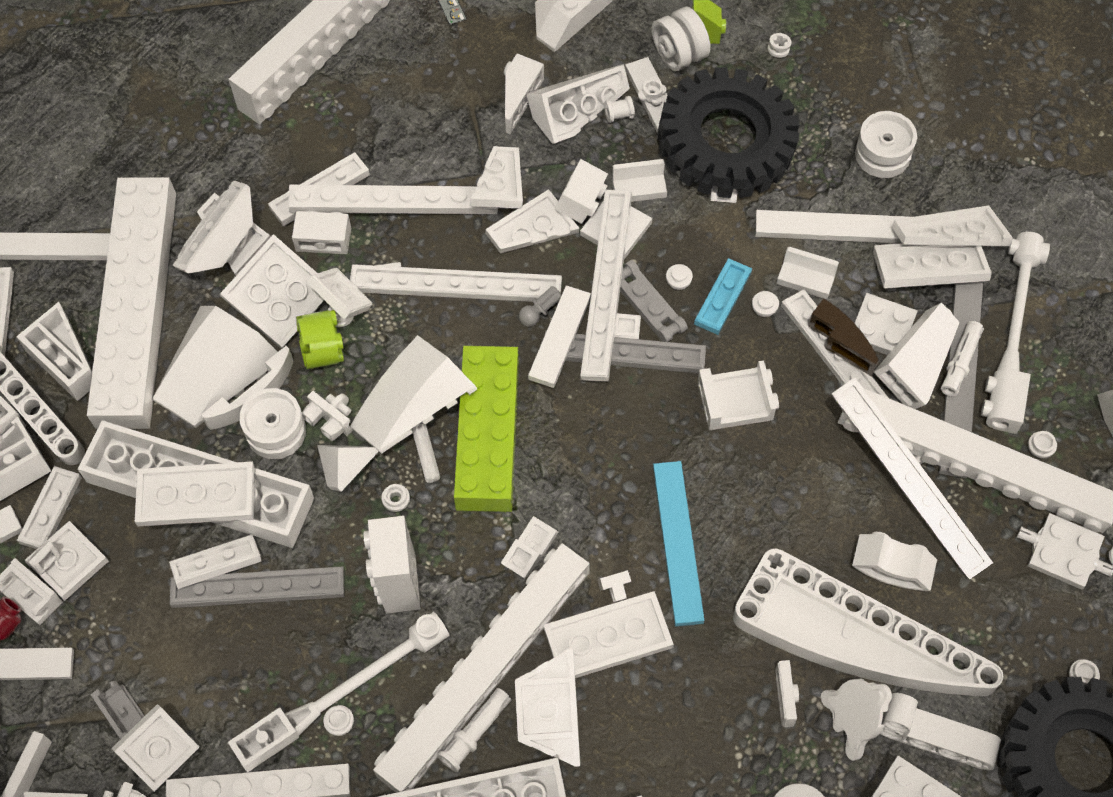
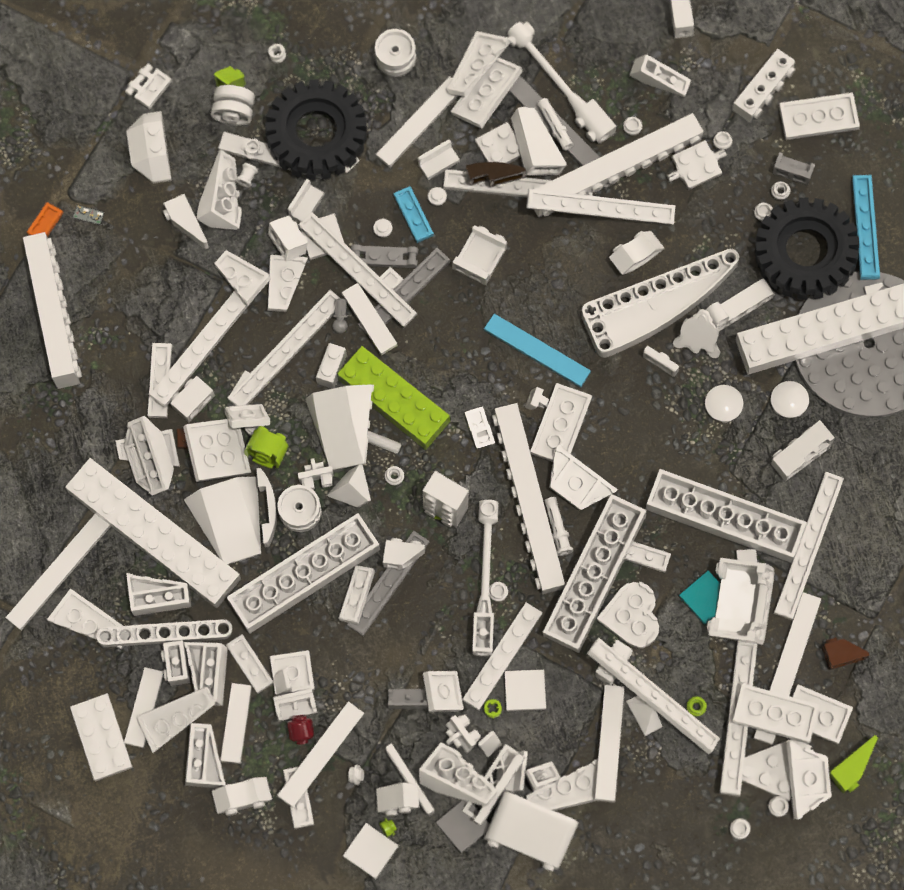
camera: 50 degrees left, 10 degrees up
white plate [135,462,254,526] -> none
none -> white brick [316,343,347,389]
none -> white slope [383,538,425,569]

